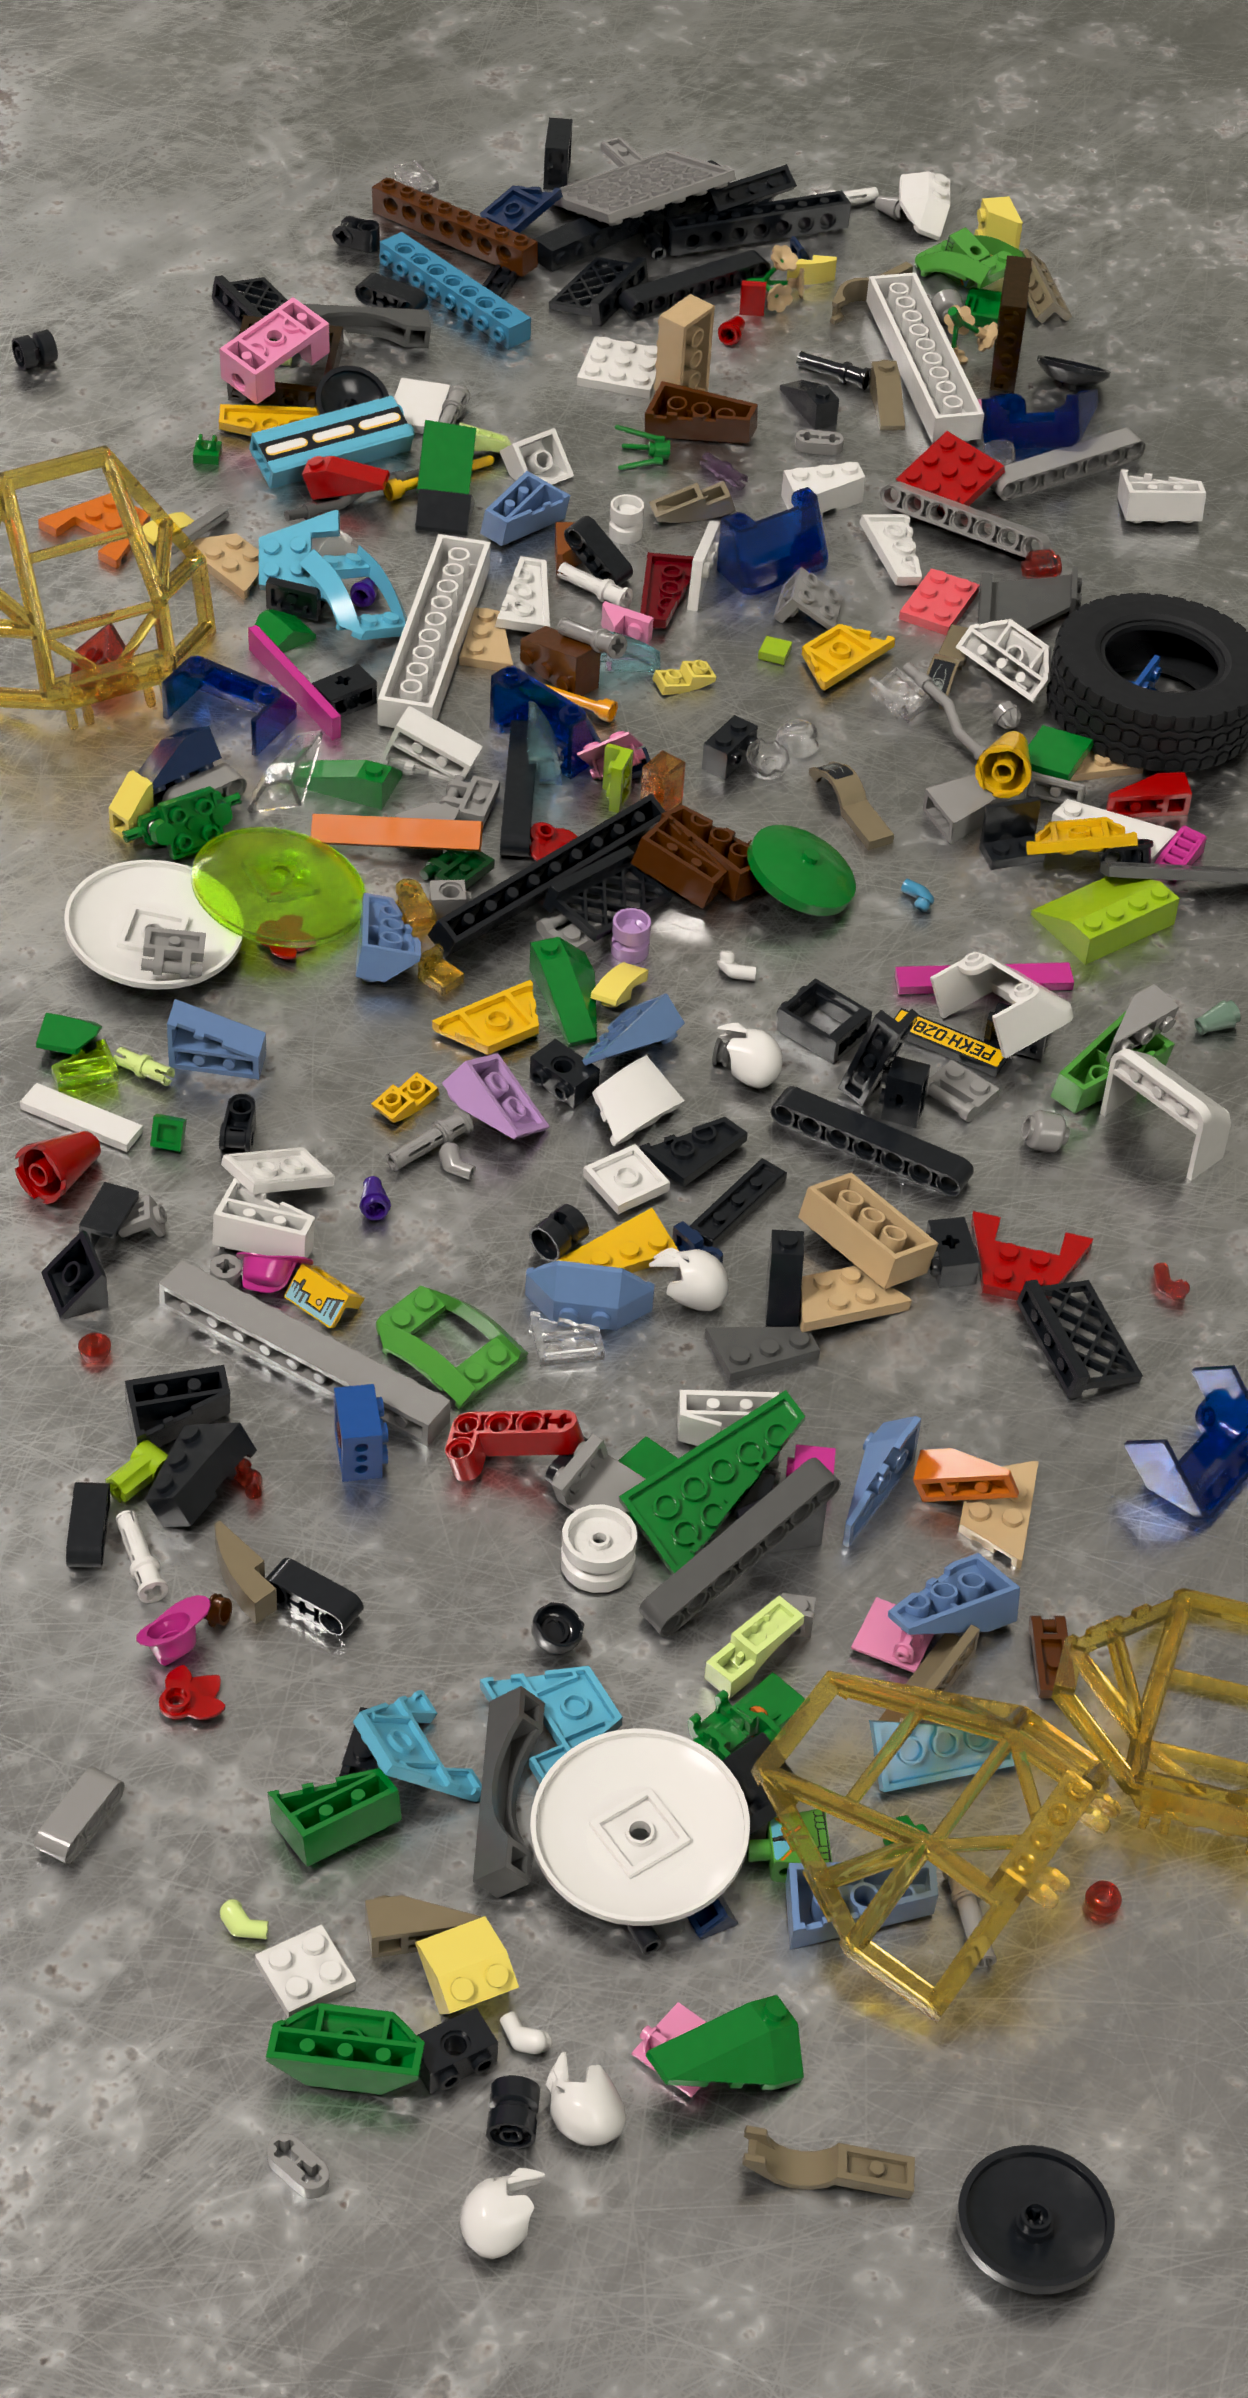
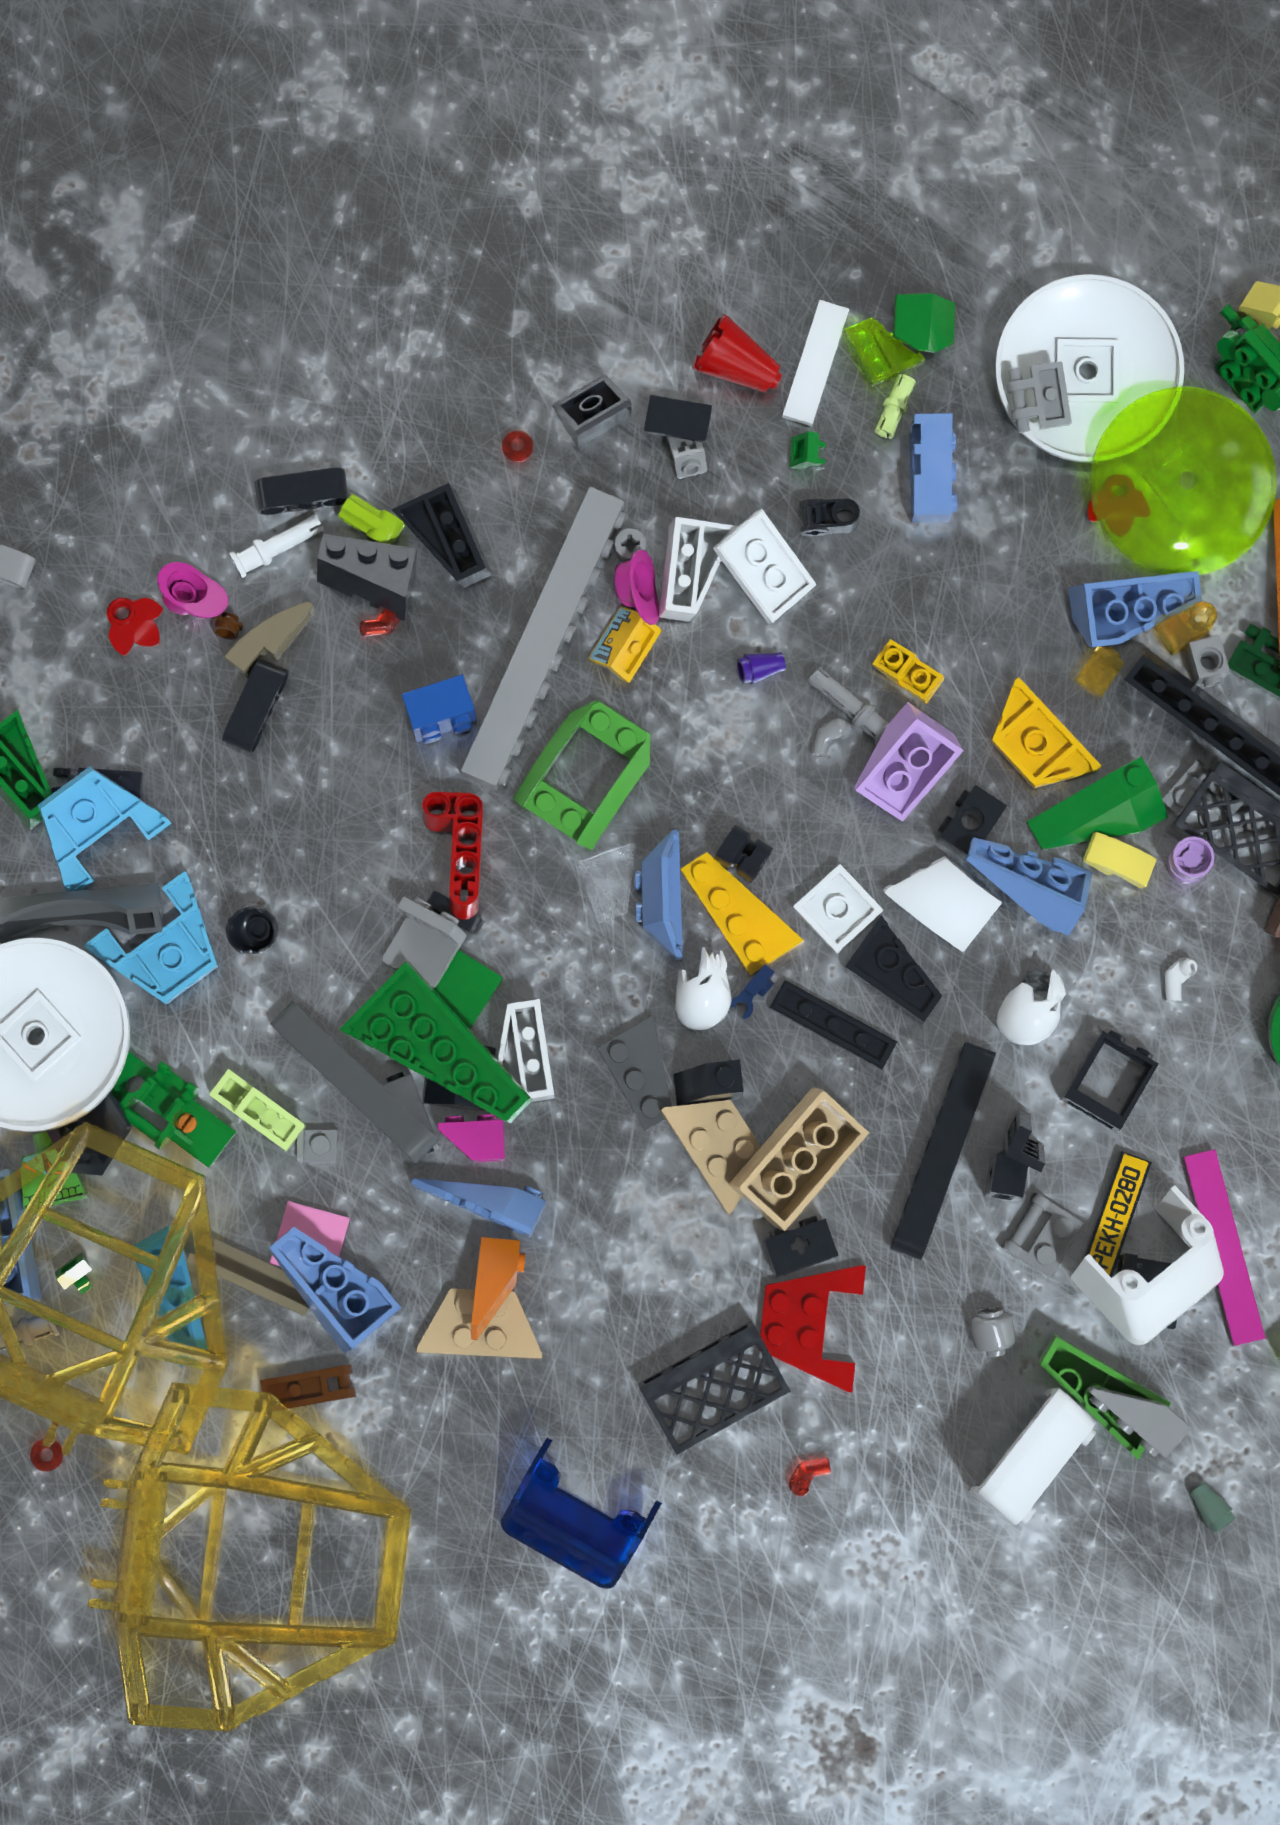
camera: 80 degrees right, 35 degrees up
white wheel [560,1504,637,1593] -> none

